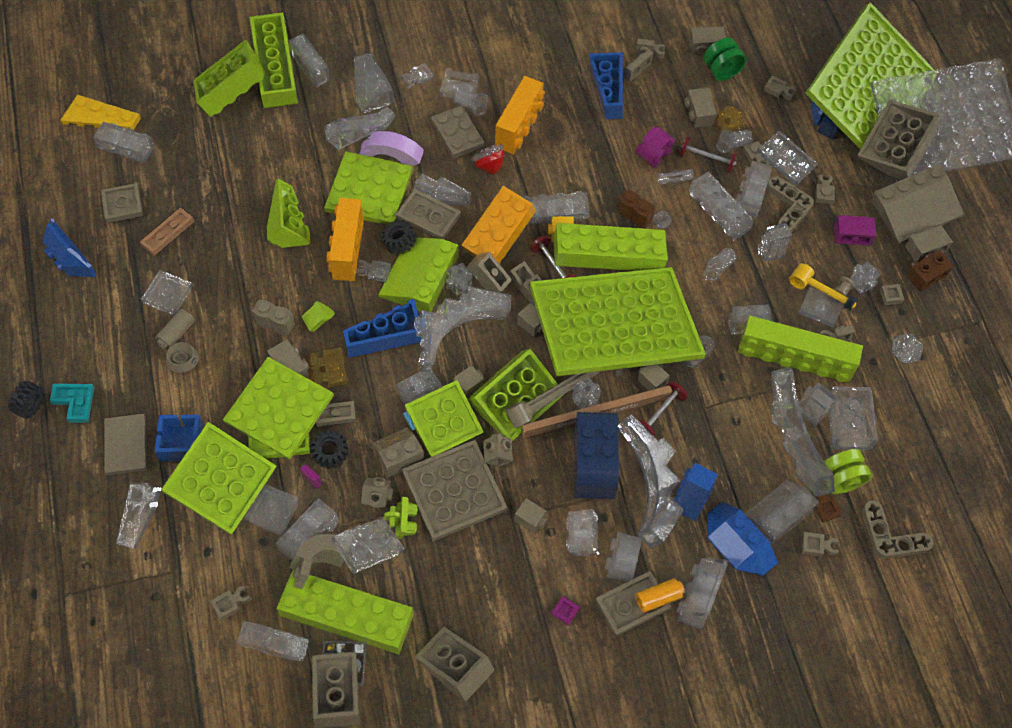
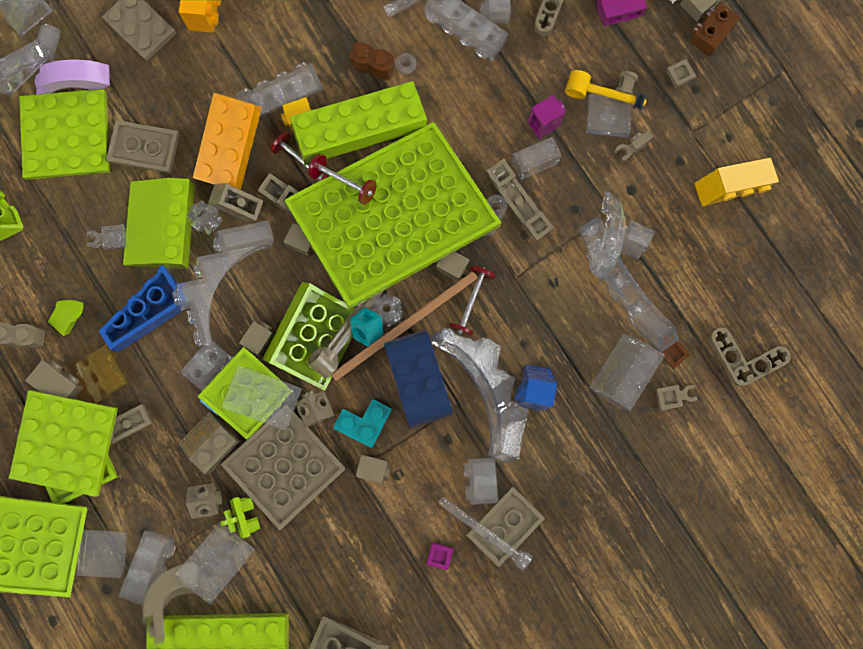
camera: 15 degrees left, 20 degrees up
magenta tile [300,464,322,489] -> none
black tyre [311,430,348,469] -> none
light orange brick [327,198,364,281] -> none
black tyre [381,220,417,255] -> none
clear slope [414,173,471,205] -> none
red hair [472,144,505,174] -> none
clear brick [566,510,599,557] -> none
light orange brick [635,578,685,613] -> none
clear slope [676,558,729,630] -> none
clear piece [704,248,737,281] -> none
blue wedge [707,502,778,576] -> none
lime brick [737,315,863,383] -> none
clear brick [758,223,792,262] -> none
lime wheel [820,449,872,494] -> none
clear brick [827,386,878,450] -> none
clear brick [850,261,880,294] -> none
clear brick [892,333,923,364] -> none
none -> clear plate [222,365,302,430]
none -> dark red axle [308,154,377,205]
none -> teal plate [333,399,392,448]
none -> teal brick [350,307,383,347]
none -> clear piece [439,497,533,571]
none -> dark tan slope [486,159,554,241]
none -> magenta brick [527,95,565,139]
none -> clear slope [590,191,626,281]
none -> yellow wedge [694,158,779,207]

